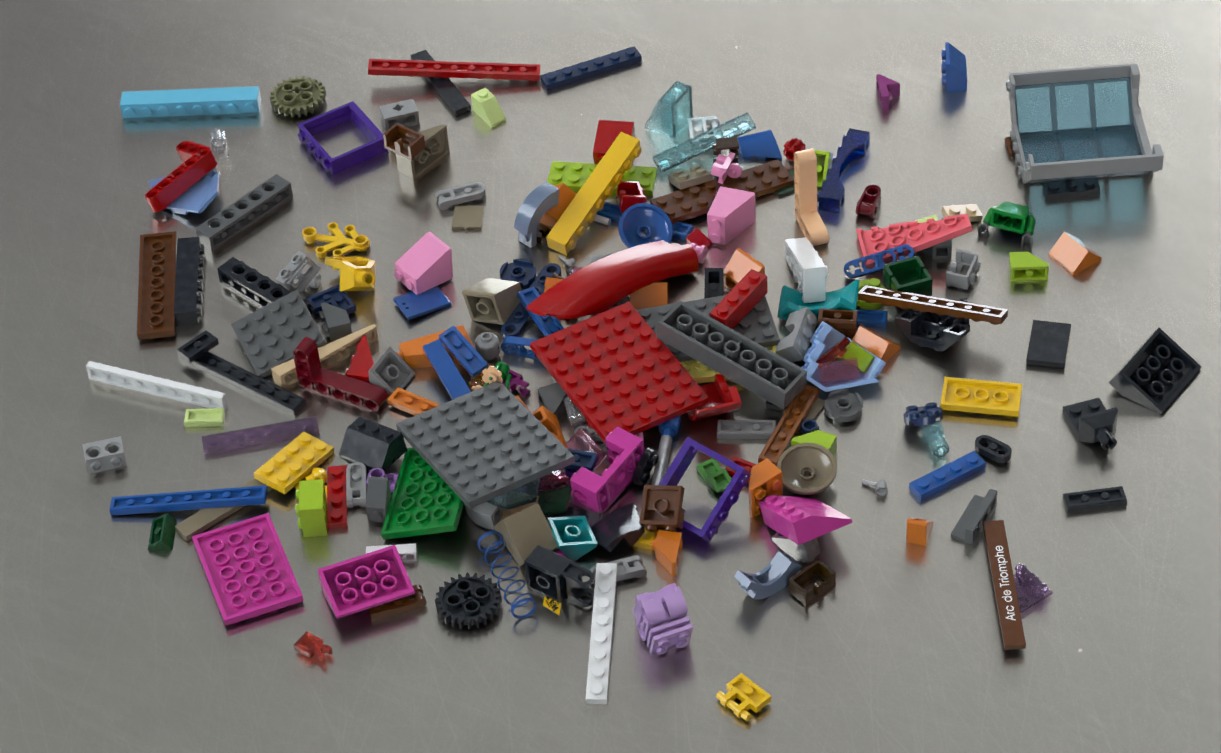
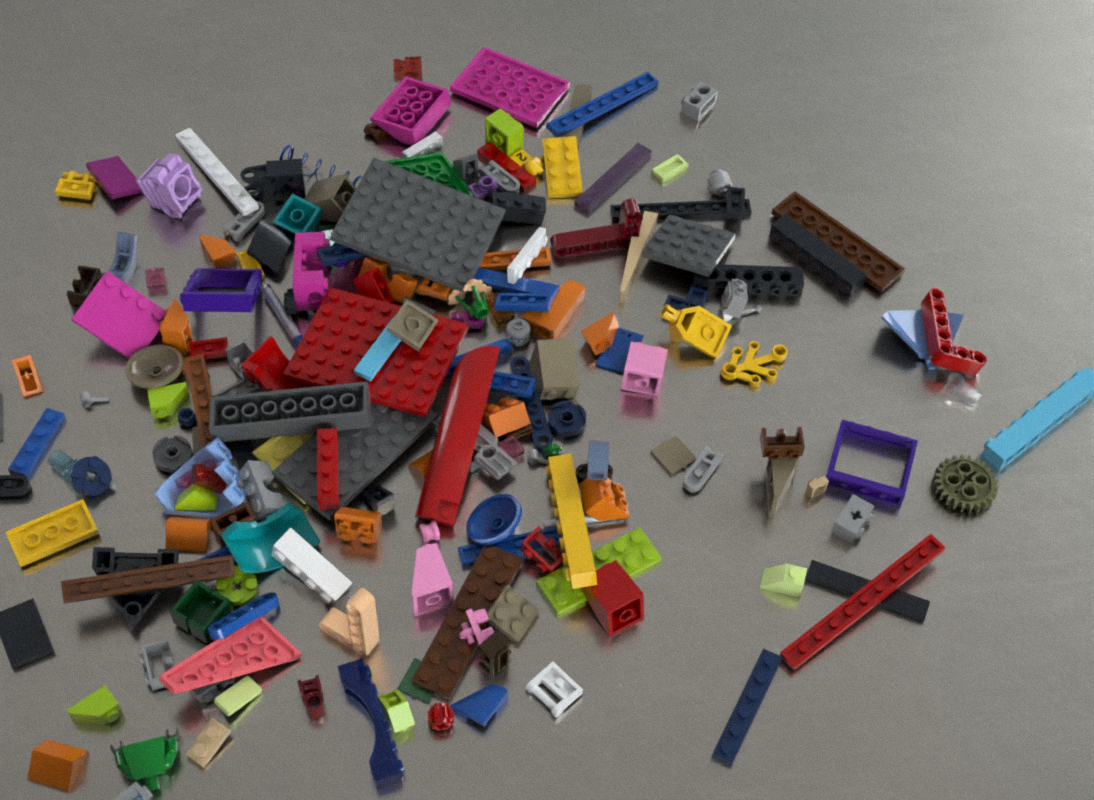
camera: 135 degrees right, 10 degrees up
white plate [86,361,228,410] -> none
dark green slope [148,513,177,551] -> none
dark grey brick [195,174,293,251] -> none
dark grey slope [319,303,352,341] -> none
red slope [345,335,374,383] -> none
light grey slope [368,346,415,397] -> none
black gear [435,573,502,629] -> none
reddish brown plate [639,485,685,532] -> none
clear light blue slope [645,81,693,139] -> none
clear light blue plate [653,112,756,173] -> none
red slope [686,228,712,249] -> none
bright green slope [696,458,731,493] -> none
none -> magenta tile [86,156,142,199]
none -> clear pink plate [145,268,166,288]
none -> light grey window [225,340,256,382]
none -> red slope [353,268,395,303]
none -> medium azure tile [354,316,401,381]
none -> dark tan plate [386,299,439,351]
none -> white plate [507,227,548,284]
none -> green plate [542,443,562,458]
none -> orange slope [581,312,619,356]
none -> light grey head [707,169,732,196]

